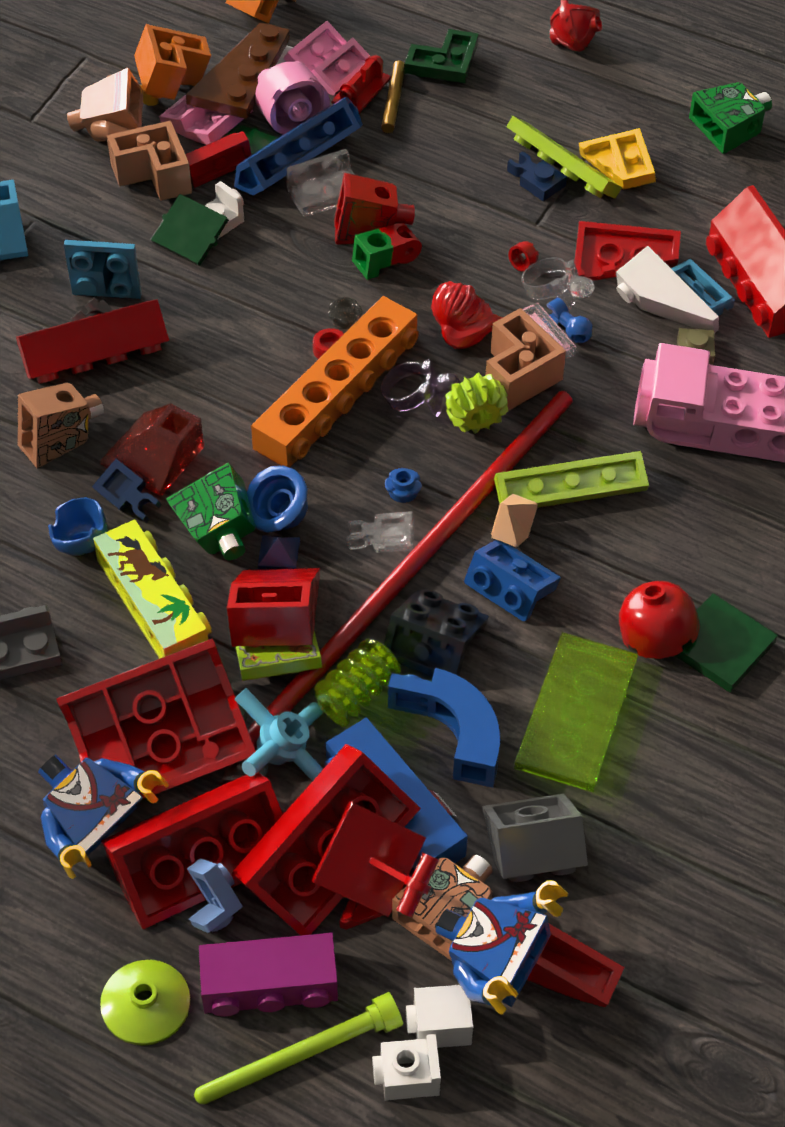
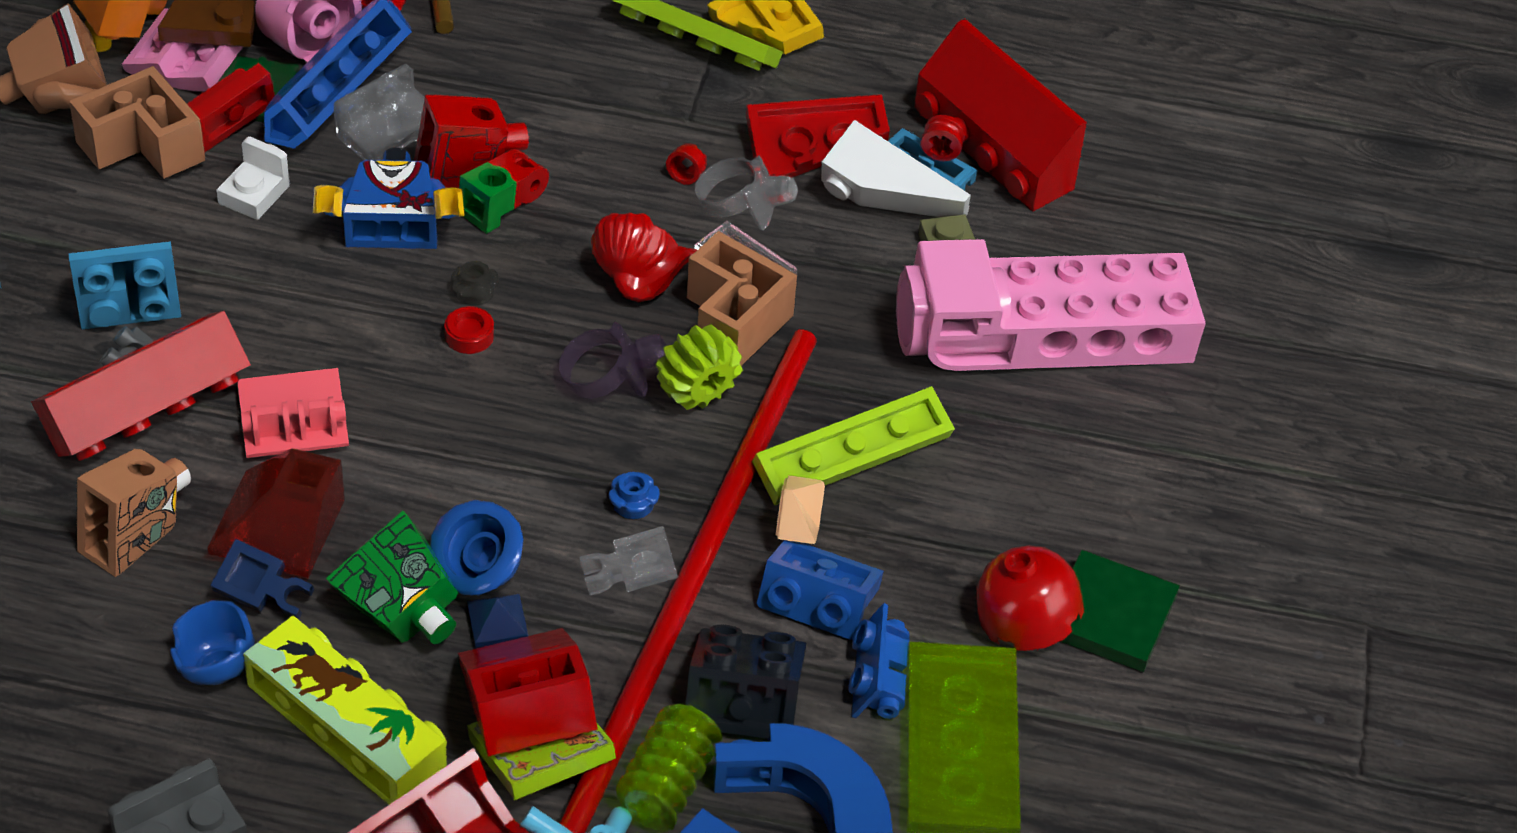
camera: 20 degrees left, 5 degrees down
dark green piece [151,194,229,266] -> none
orange brick [251,296,419,467] -> none
dark blue plate [507,151,567,202] -> none
blue arm [546,297,592,344] -> none
none -> coral hinge [238,368,349,458]
none -> torso [312,148,465,249]
none -> blue hinge [849,603,910,719]
none -> red bush [921,115,966,161]

